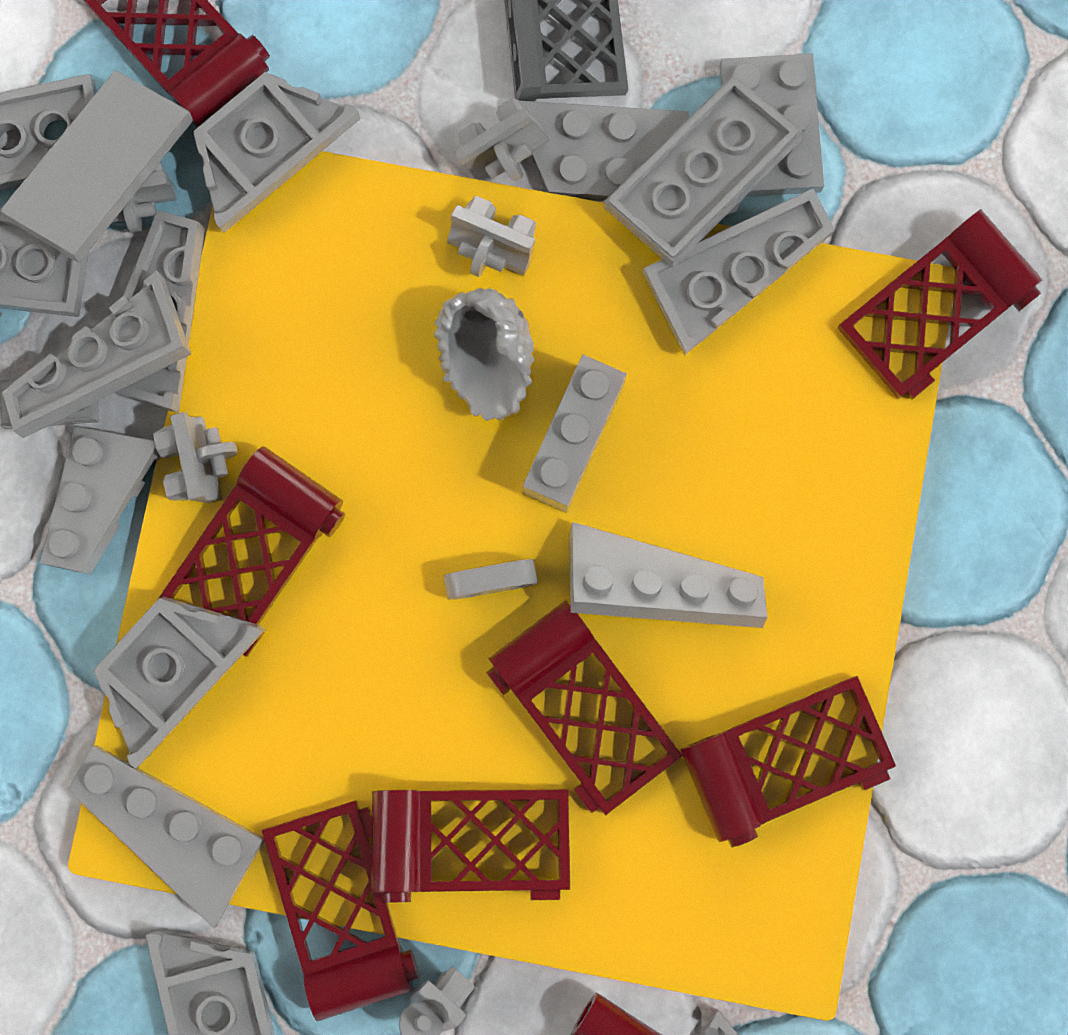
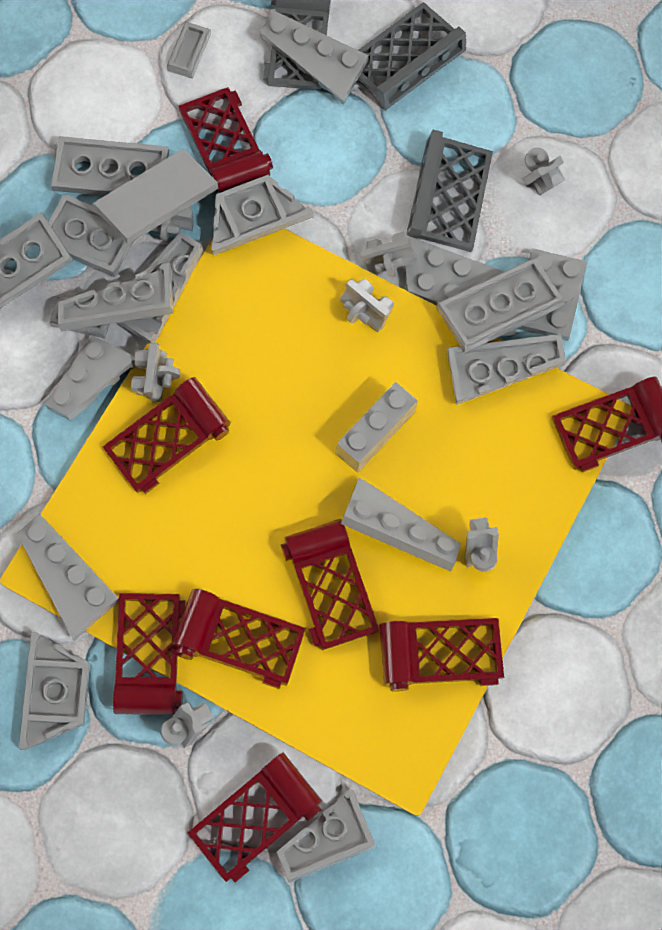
camera: 15 degrees right, 10 degrees down
light grey wing [94,597,265,769] -> none
light grey piece [434,288,535,421] -> none
light grey beam [444,559,538,600] -> none
none -> light grey hips [465,517,499,572]

